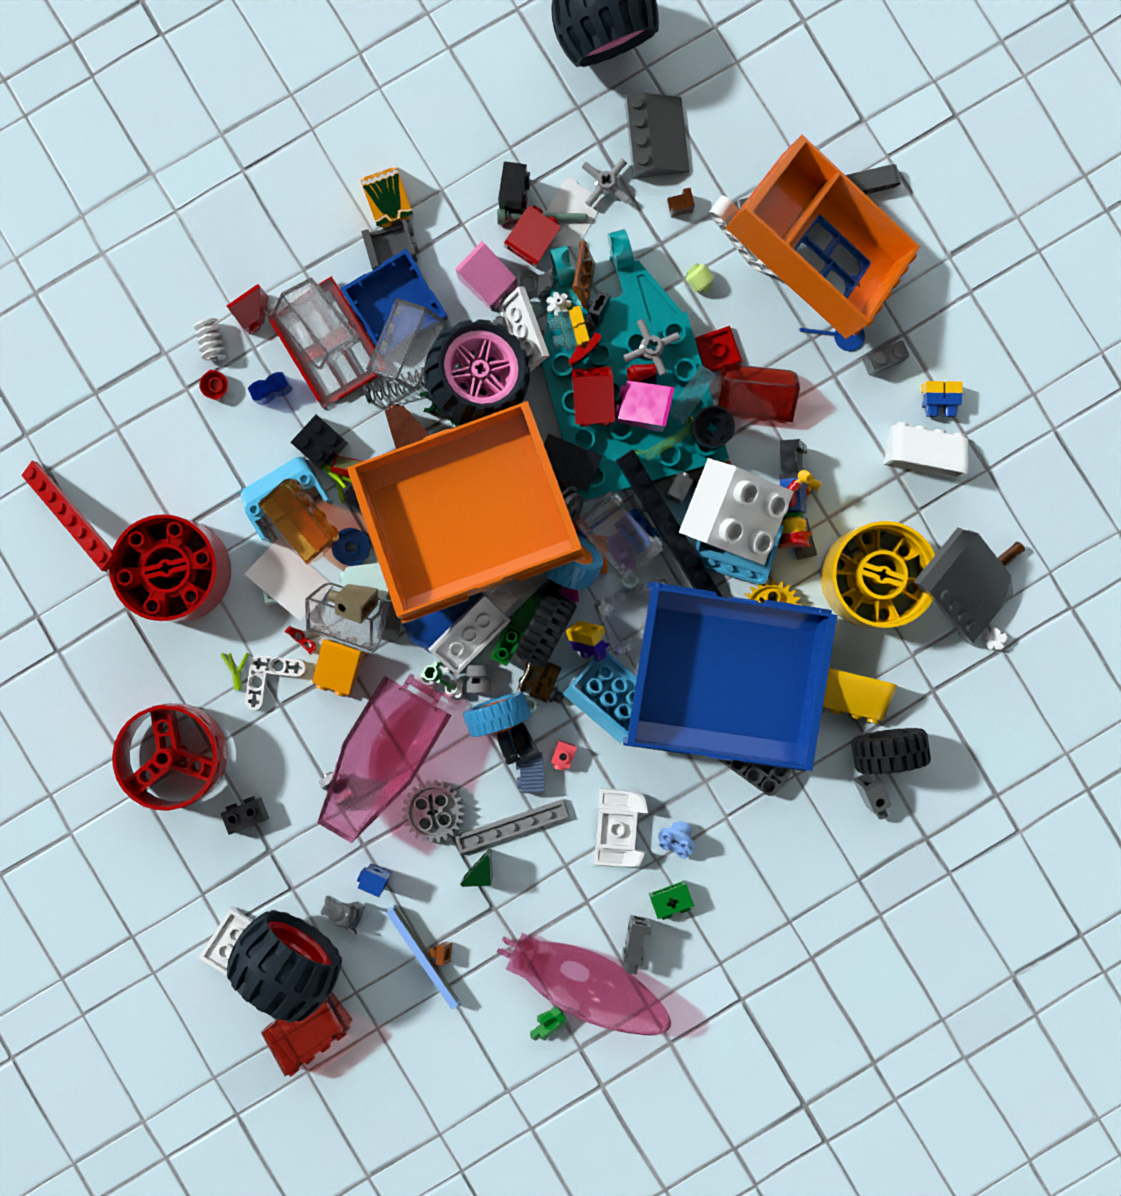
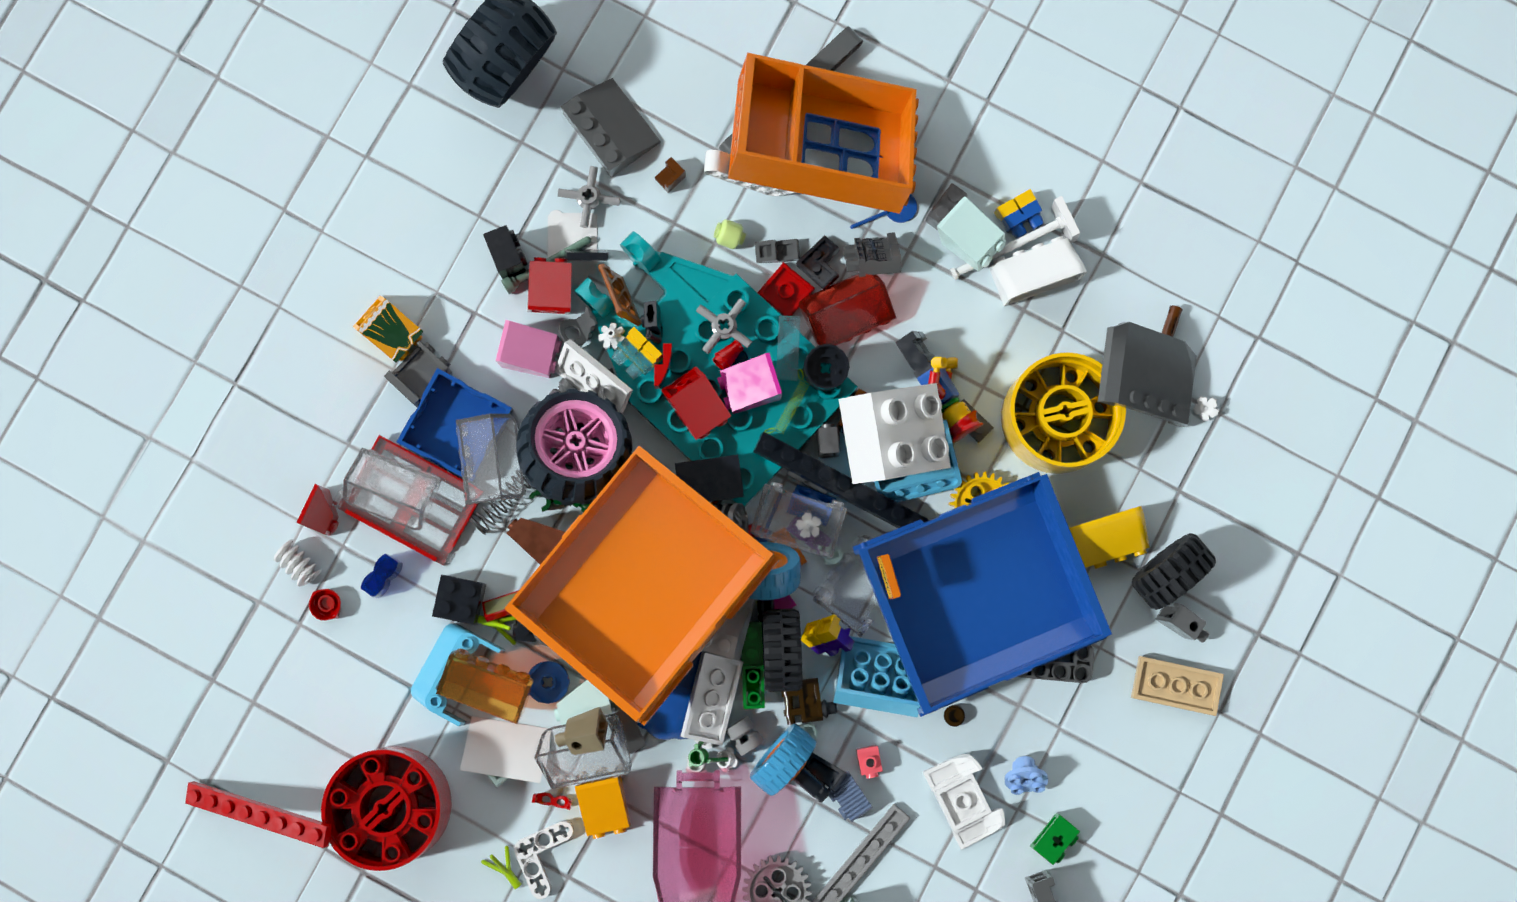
camera: 30 degrees left, 5 degrees down
none -> black tile [564,249,608,261]
none -> dark grey slope [755,239,800,263]
none -> white plant [795,513,822,538]
none -> black tile [796,235,840,291]
none -> dark grey hips [843,232,901,277]
none -> orange tile [877,554,901,599]
none -> light aqua slope [937,196,1006,272]
none -> dark brown plate [943,705,965,727]
none -> white tile [950,196,1080,280]
none -> tan plate [1131,656,1224,716]

